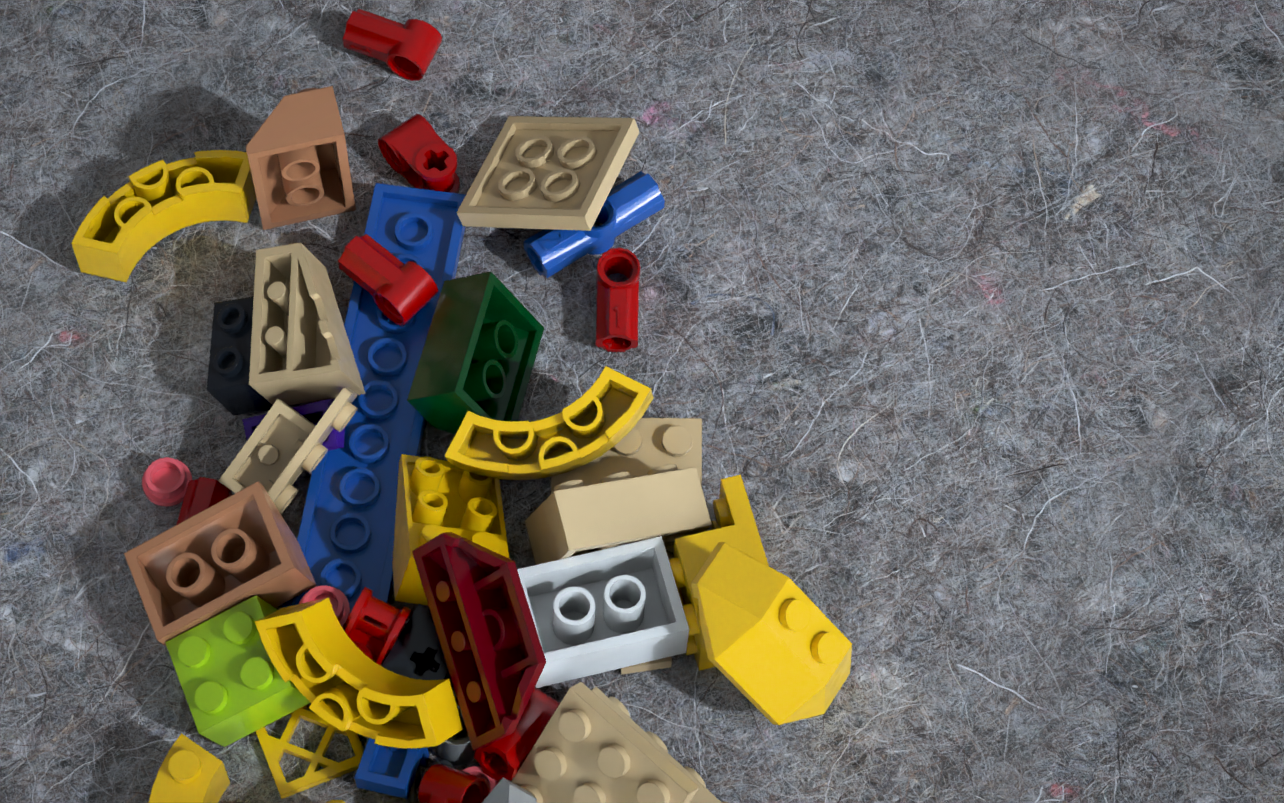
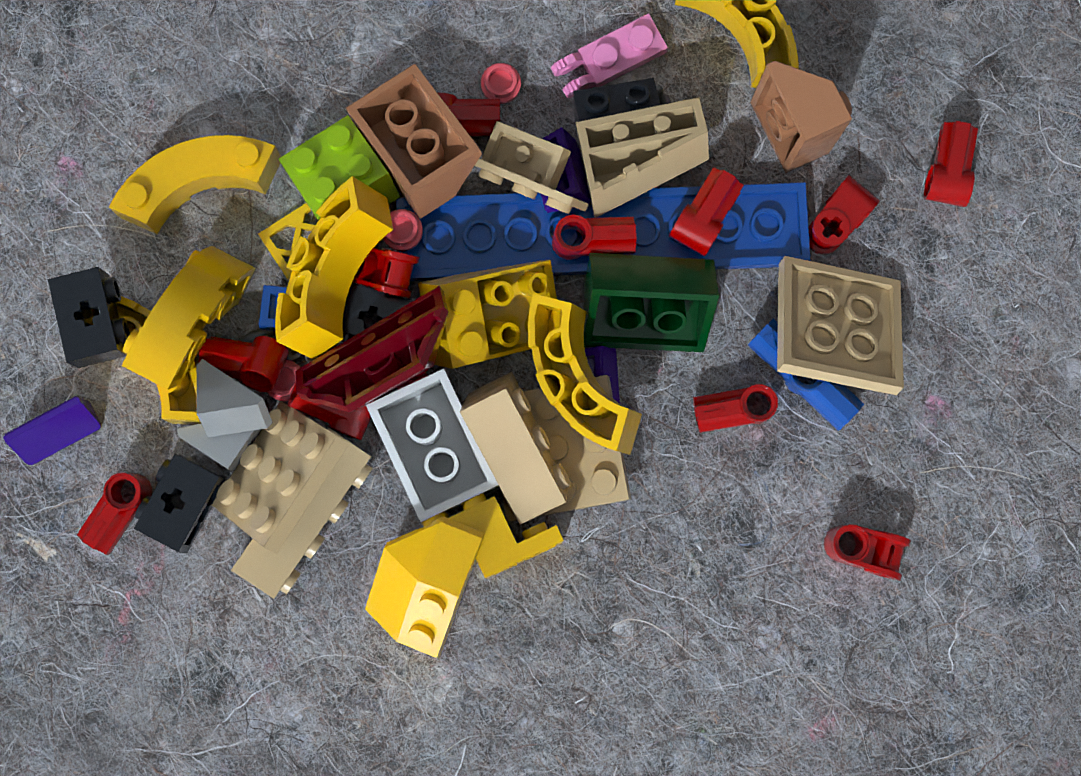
camera: 80 degrees right, 20 degrees up
none -> bright pink hinge [551,13,668,98]
none -> red piece [551,214,637,260]
none -> red piece [824,524,911,581]

